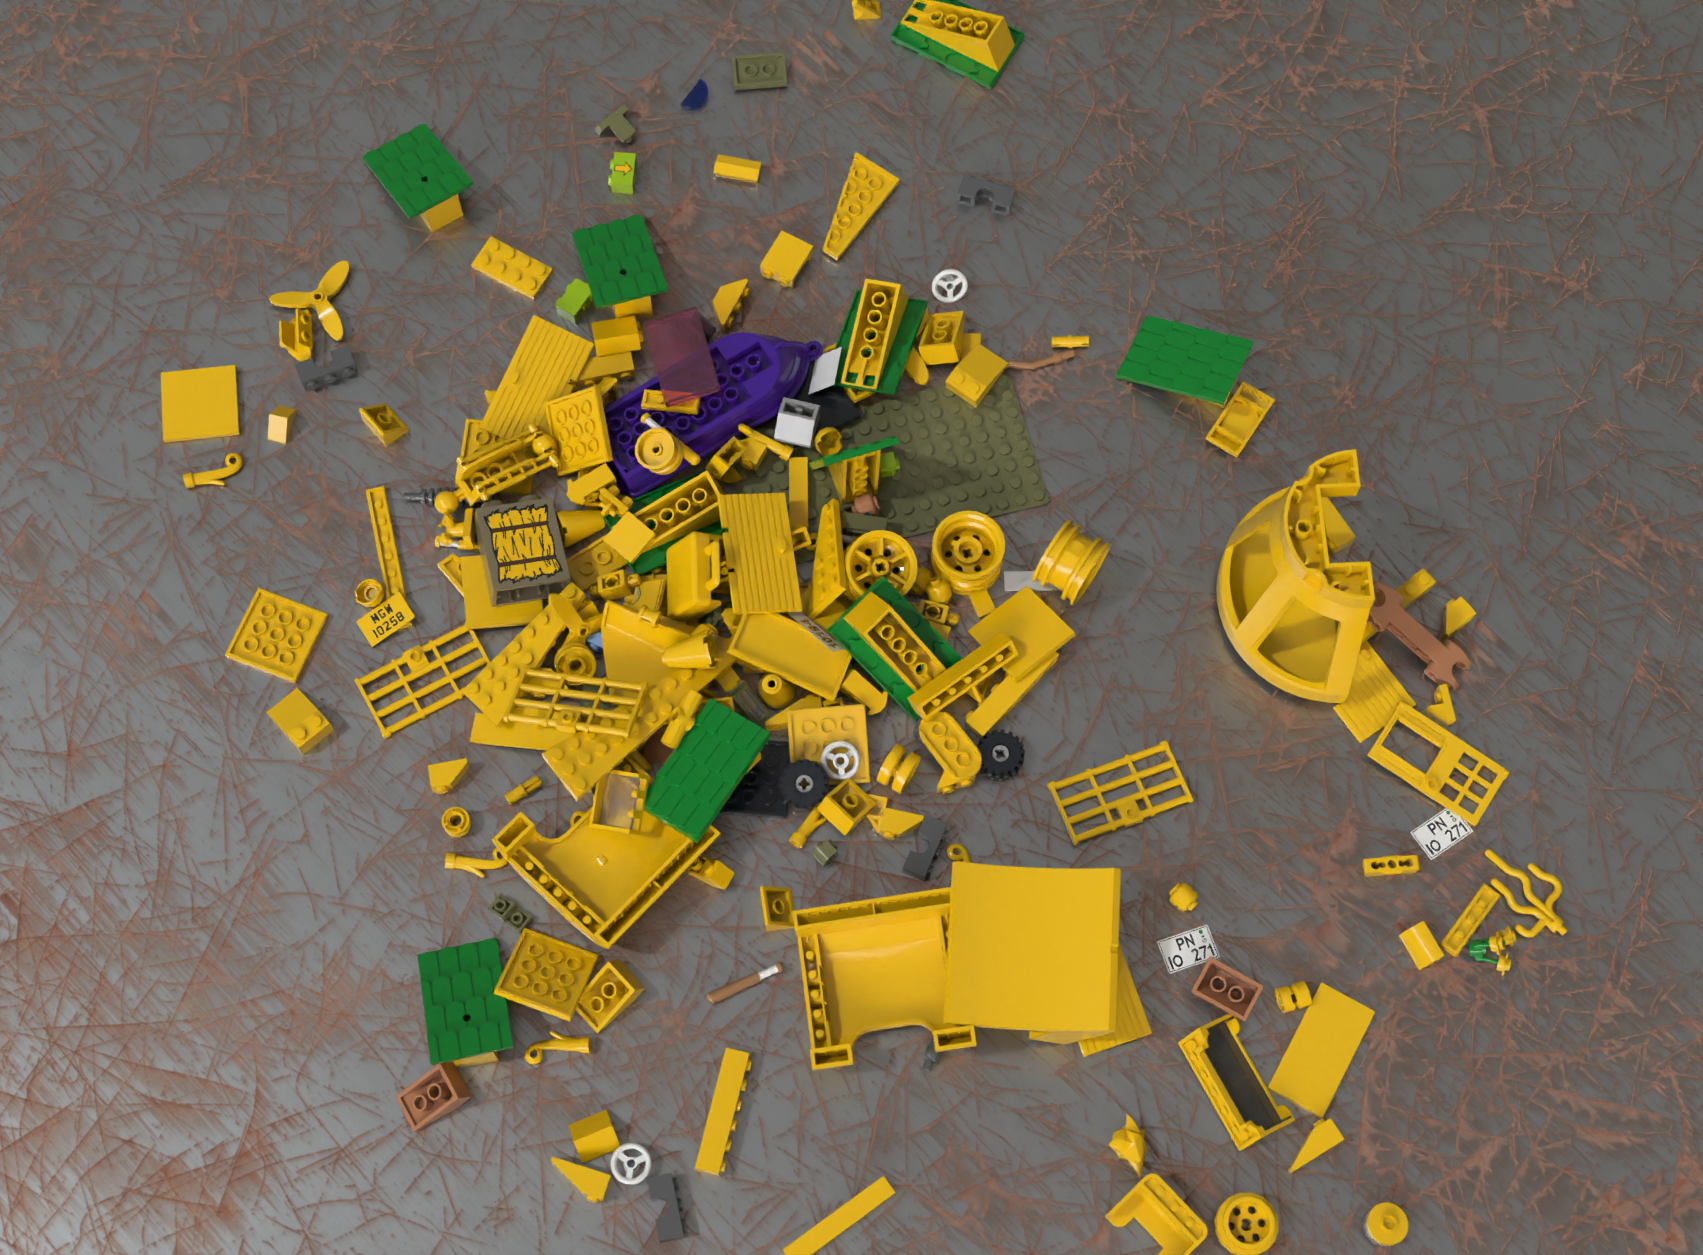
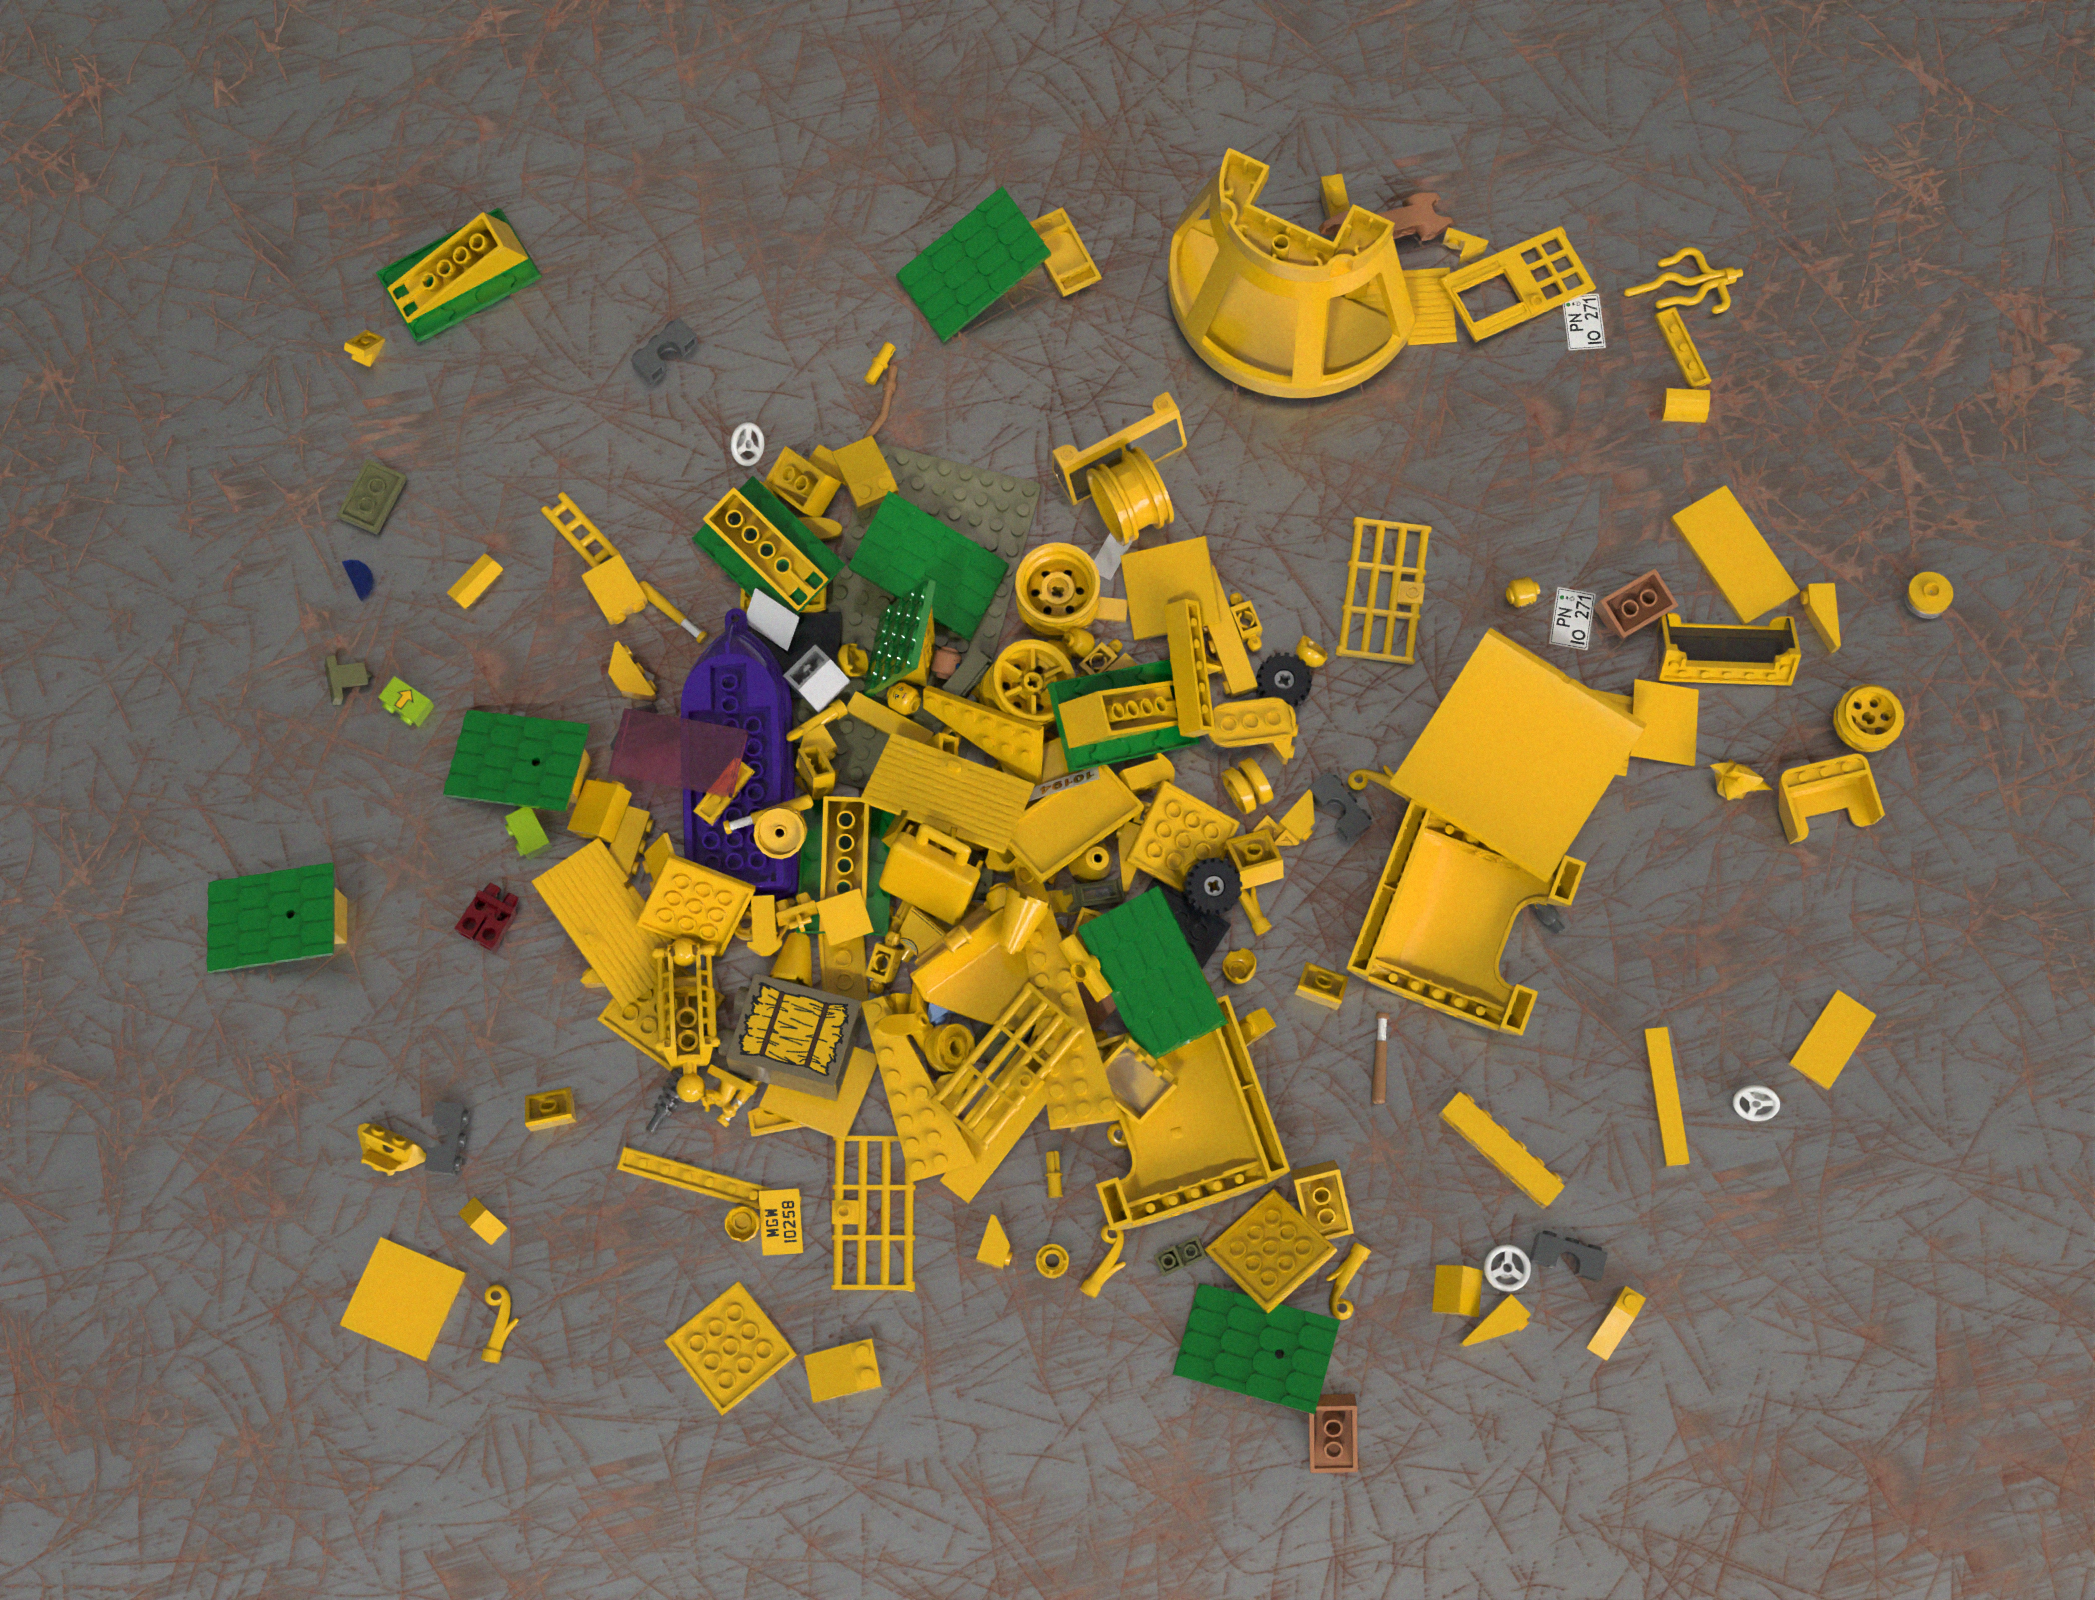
camera: 60 degrees left, 5 degrees up
yellow piece [269,261,350,341] -> none
yellow plate [471,236,553,300] -> none
olive plate [813,839,838,867] -> none
white piece [821,741,860,780] -> none
yellow wing [823,152,900,261] -> none
yellow wheel [1275,980,1311,1013] -> none
yellow piece [1363,855,1420,877] -> none
yellow slope [1441,596,1477,641] -> none
plant [1469,926,1516,976] -> none
none -> dark red hips [454,882,520,954]
none -> yellow bar [541,492,621,568]
none -> yellow piece [638,581,708,644]
none -> green piece [848,491,1009,642]
none -> yellow head [887,682,921,715]
none -> windscreen [1052,391,1187,506]
none -> yellow hair [1222,948,1257,984]
none -> yellow piece [1229,592,1263,652]
none -> yellow hair [1295,635,1328,668]
none -> yellow piece [1630,679,1699,767]

